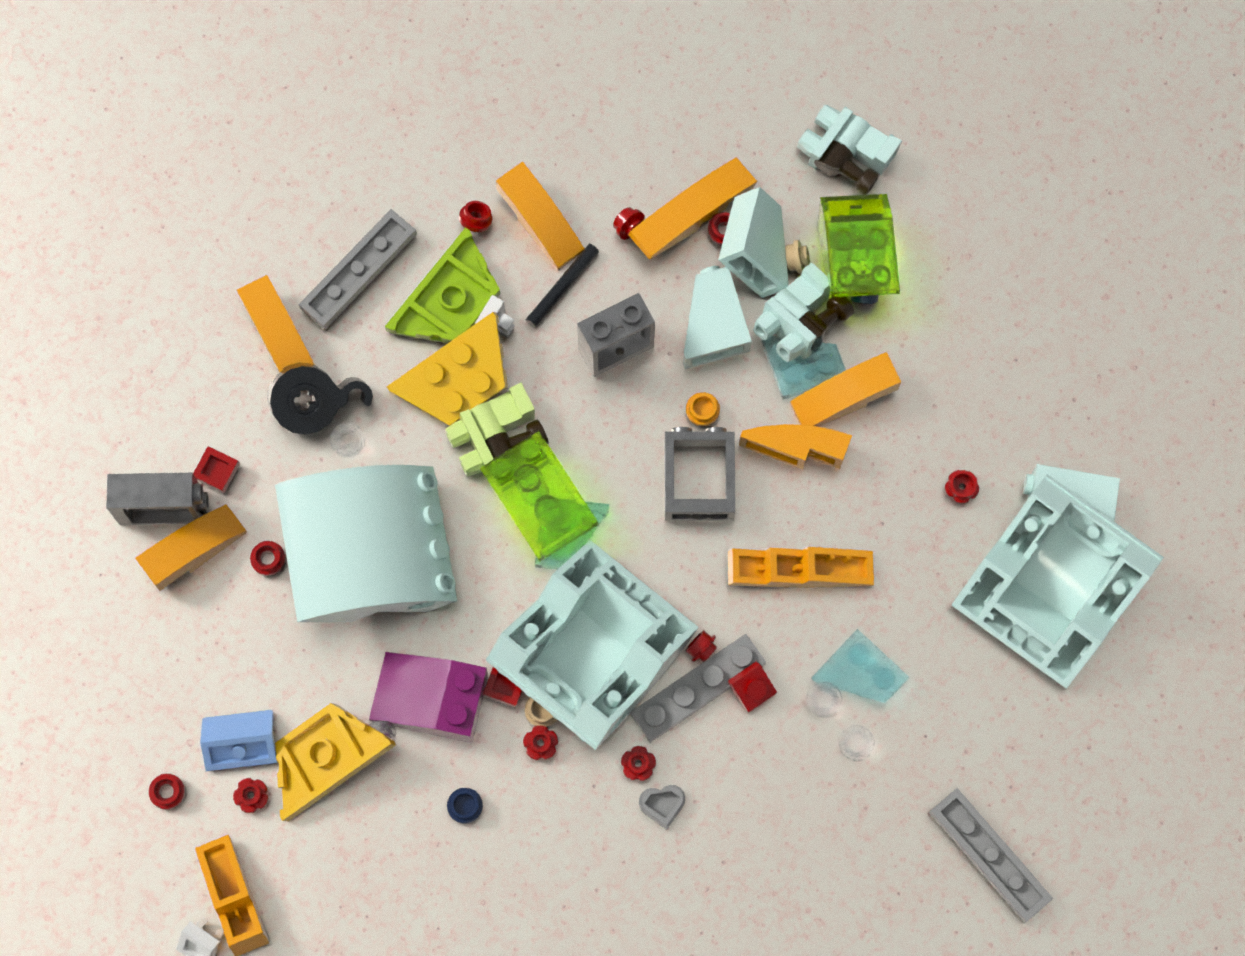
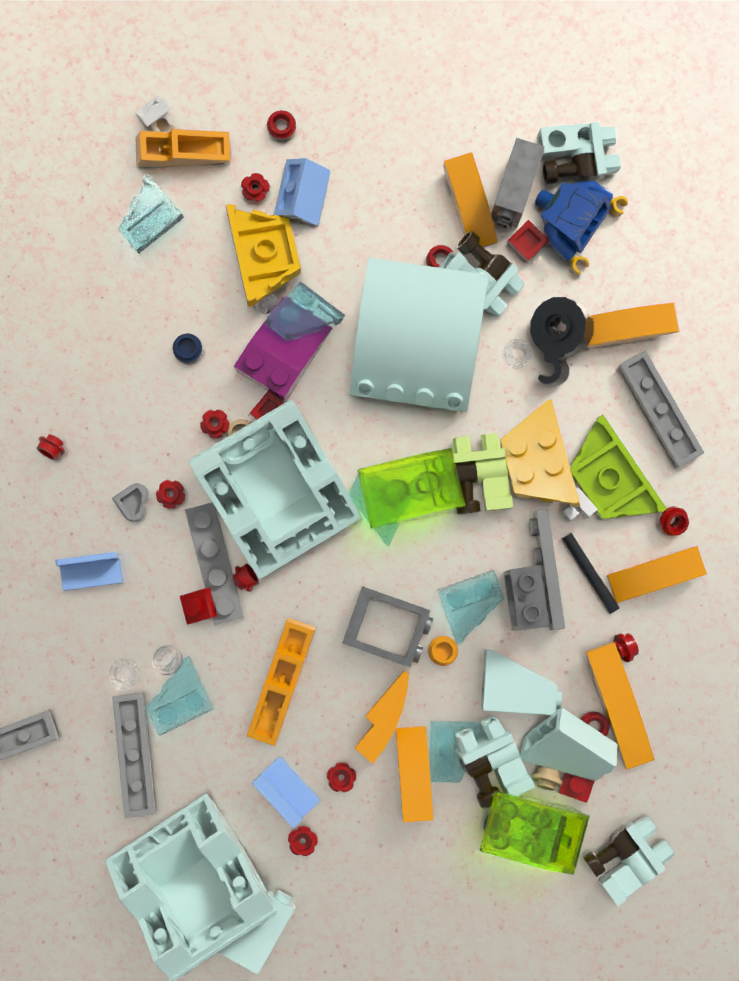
camera: 105 degrees right, 10 degrees up
none -> red plate [36,434,65,461]
none -> light blue panel [56,552,124,591]
none -> light grey plate [112,693,156,818]
none -> clear light blue wing [119,174,184,254]
none -> light blue panel [252,757,320,828]
none -> clear light blue wing [265,281,345,341]
none -> red plate [327,762,356,792]
none -> clear light blue wing [437,570,504,645]
none -> light aqua hips [438,230,525,316]
none -> light grey plate [529,509,565,630]
none -> blue torso [535,181,628,275]
none -> light aqua hips [537,122,621,184]
none -> red plate [557,772,595,803]

